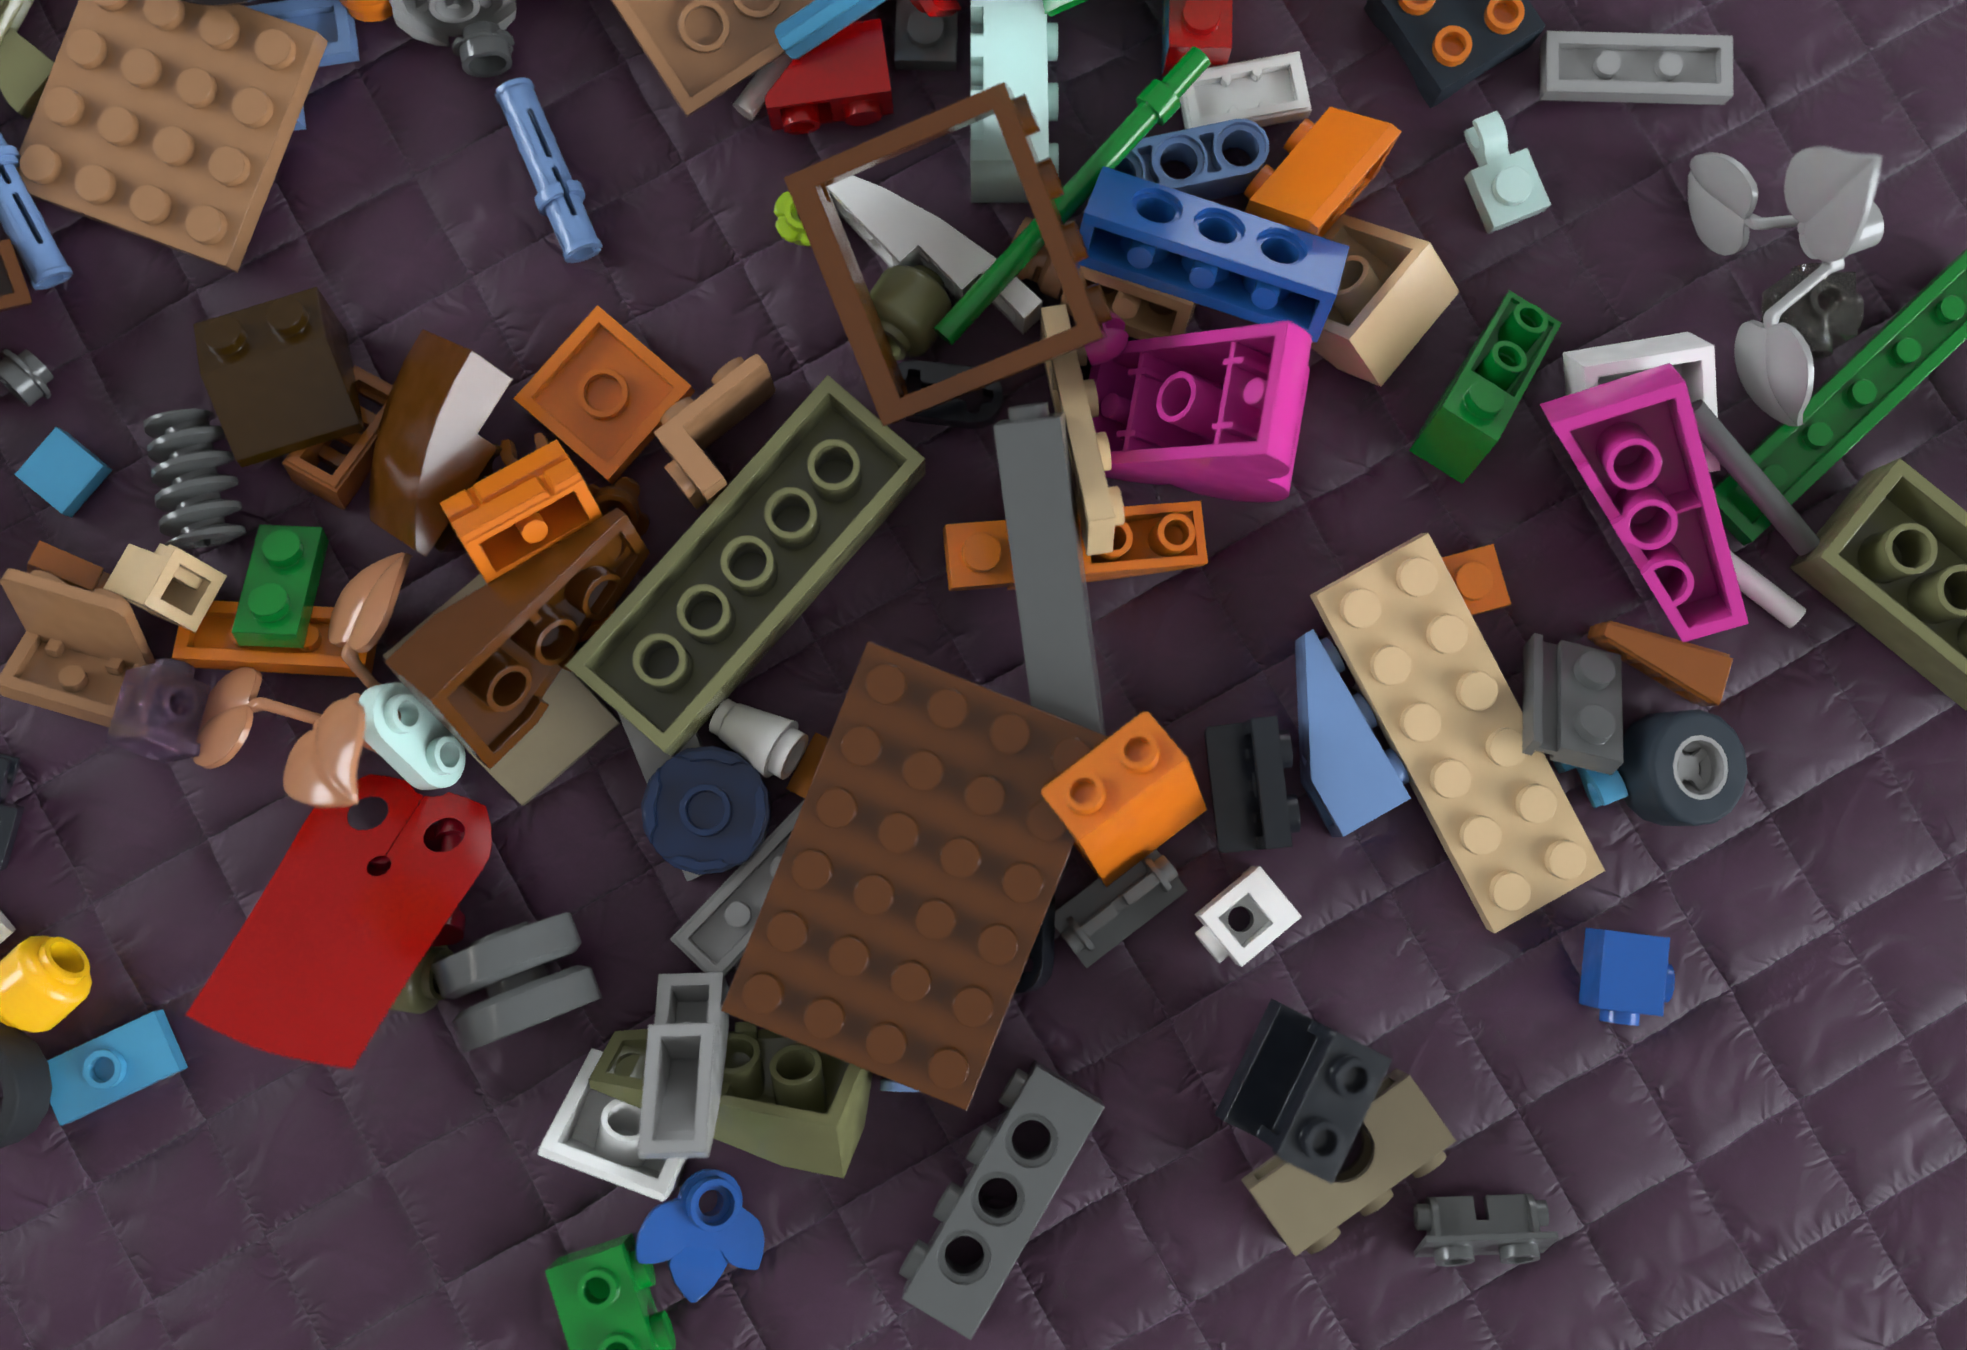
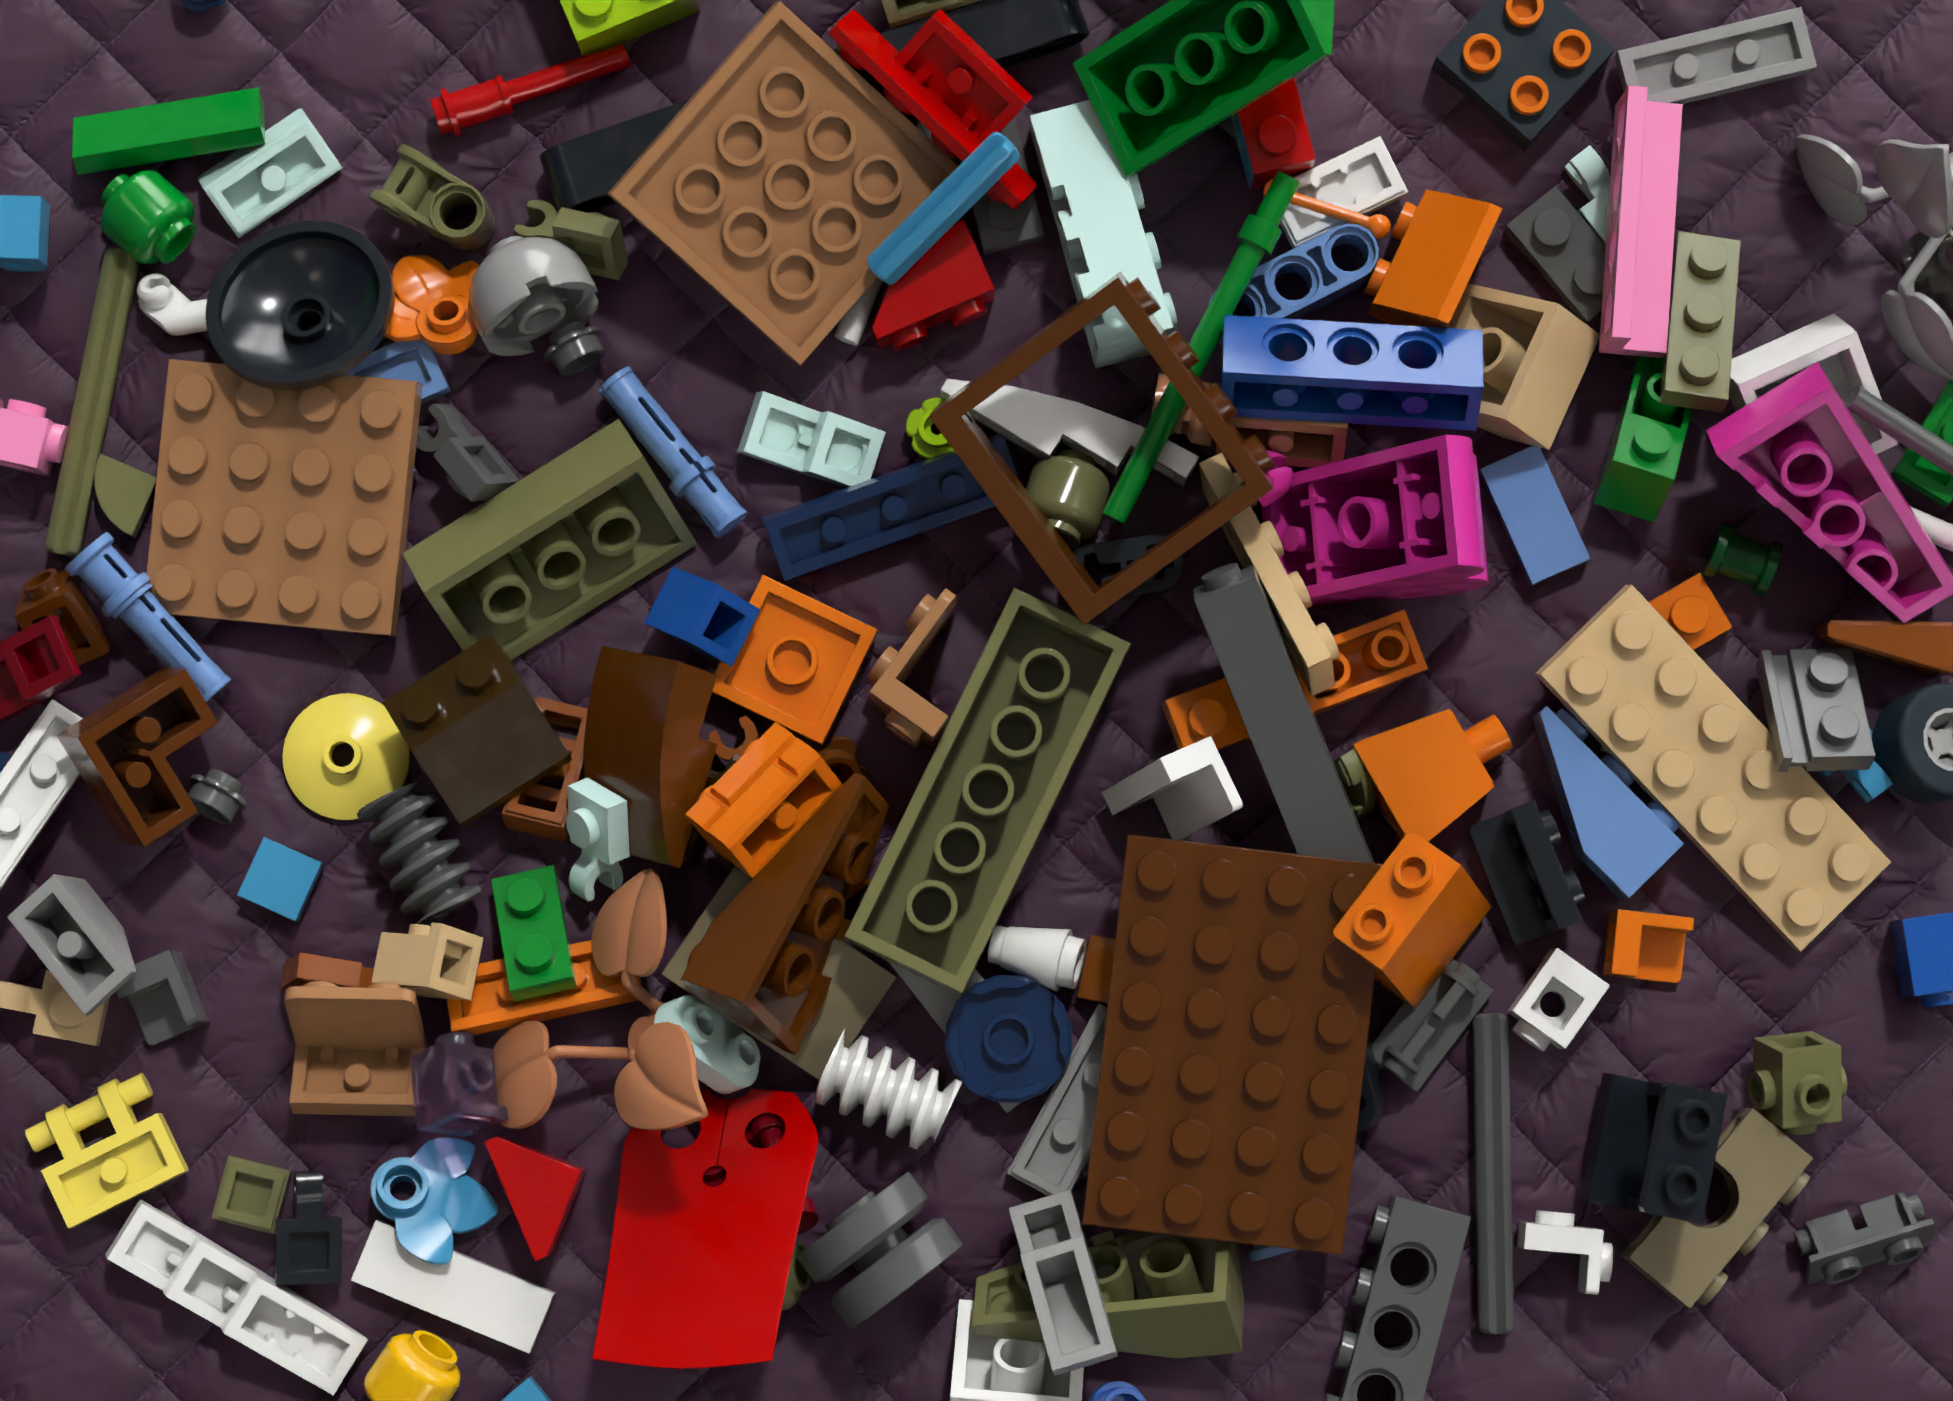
camera: 10 degrees left, 0 degrees up
none -> light yellow dish [282,693,410,820]
none -> white tile [351,1220,556,1354]
none -> dark azure plate [371,1137,498,1265]
none -> olive slope [402,419,697,660]
none -> dark grey plate [416,403,519,502]
none -> red slope [484,1136,587,1261]
none -> light aqua plate [566,777,630,902]
none -> blue brick [644,567,761,667]
none -> light aqua slope [737,391,886,488]
none -> dark blue plate [762,433,1019,581]
none -> white piece [816,1029,962,1149]
none -> white panel [1102,736,1243,840]
none -> orange hinge [1263,179,1391,239]
none -> olive tile [1334,748,1375,822]
none -> orange torso [1348,709,1513,842]
none -> dark grey axle [1472,1013,1514,1334]
none -> medium blue tile [1478,446,1590,587]
none -> dark grey plate [1504,186,1606,324]
none -> white bracket [1516,1210,1613,1295]
none -> bright pink fence [1599,85,1683,358]
none -> orange panel [1603,909,1694,983]
none -> plate [1659,231,1741,413]
none -> dark green bush [1702,522,1783,598]
none -> olive brick [1747,1031,1847,1135]

